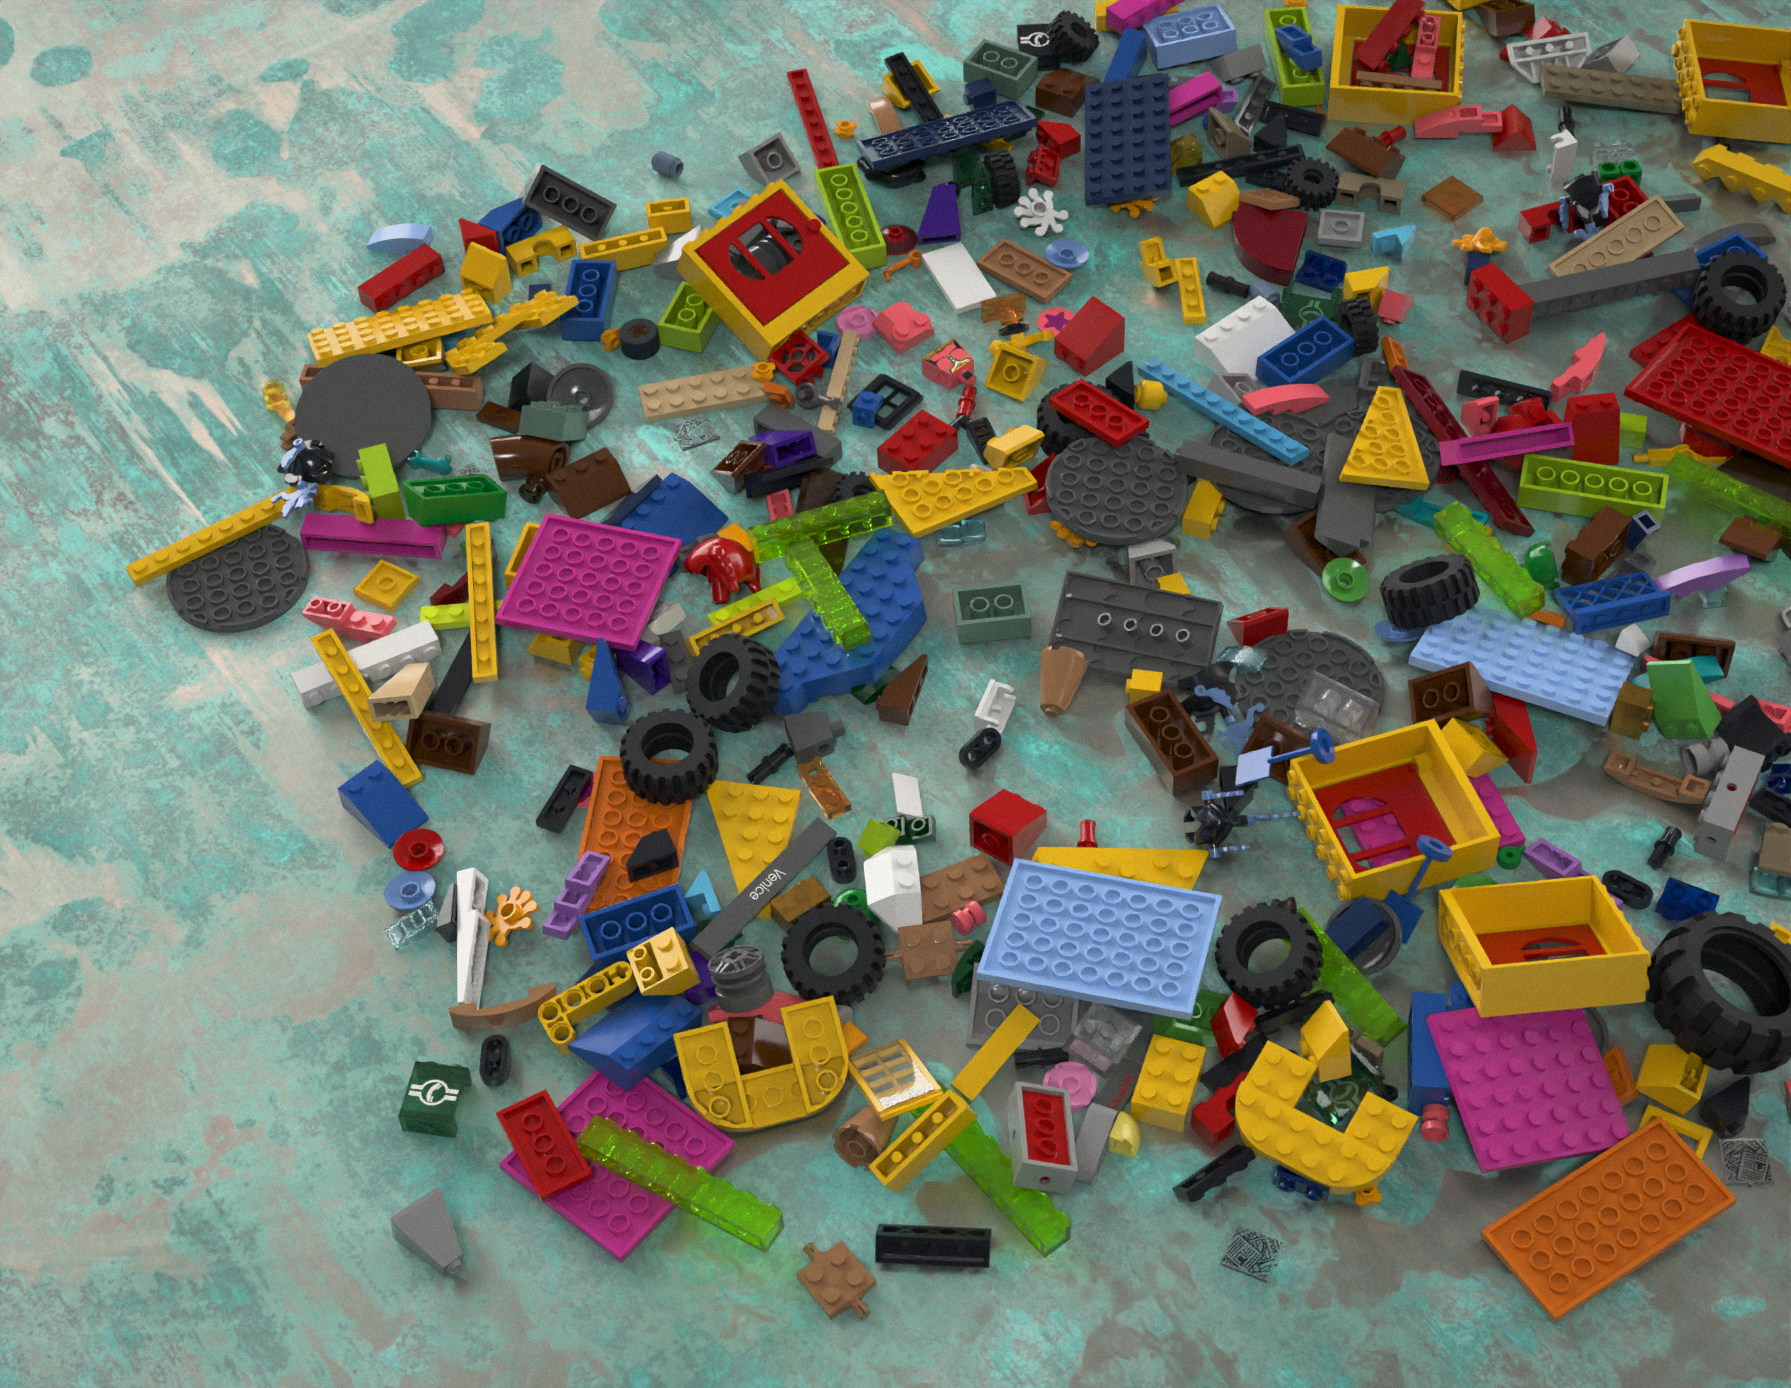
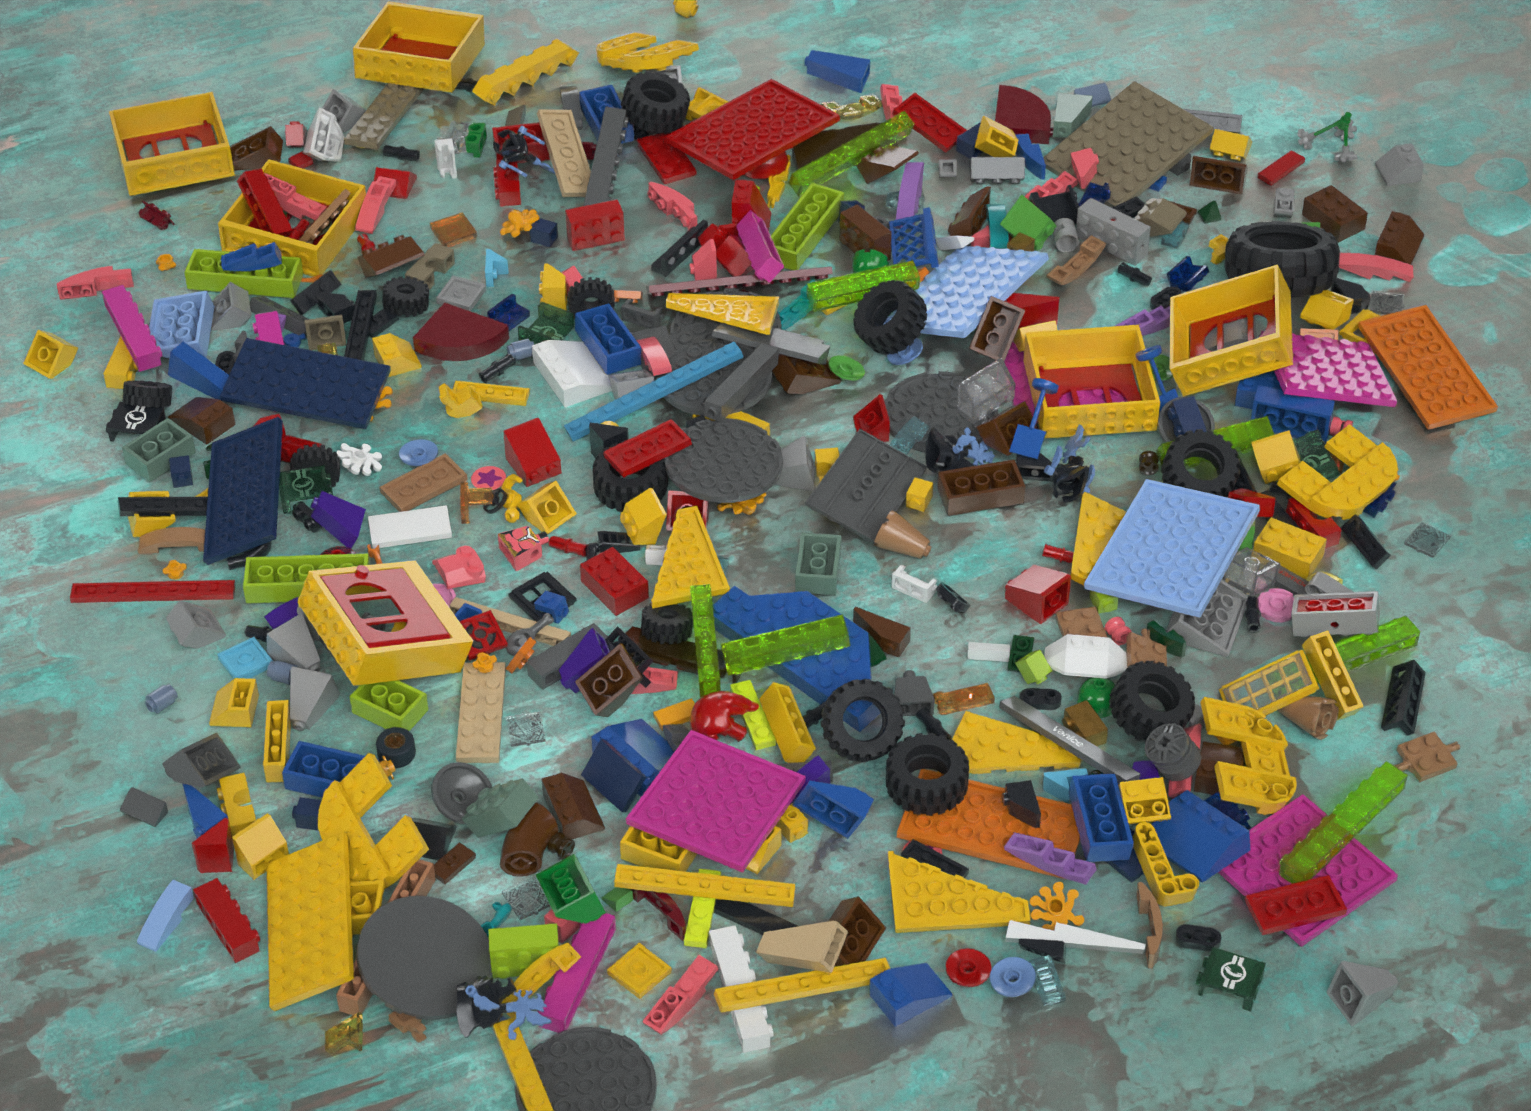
camera: 80 degrees left, 5 degrees down
yellow tile [950,1003,1040,1103] -> none
medium nougat tile [1238,188,1300,210] -> none
none -> yellow wing [888,851,1031,933]

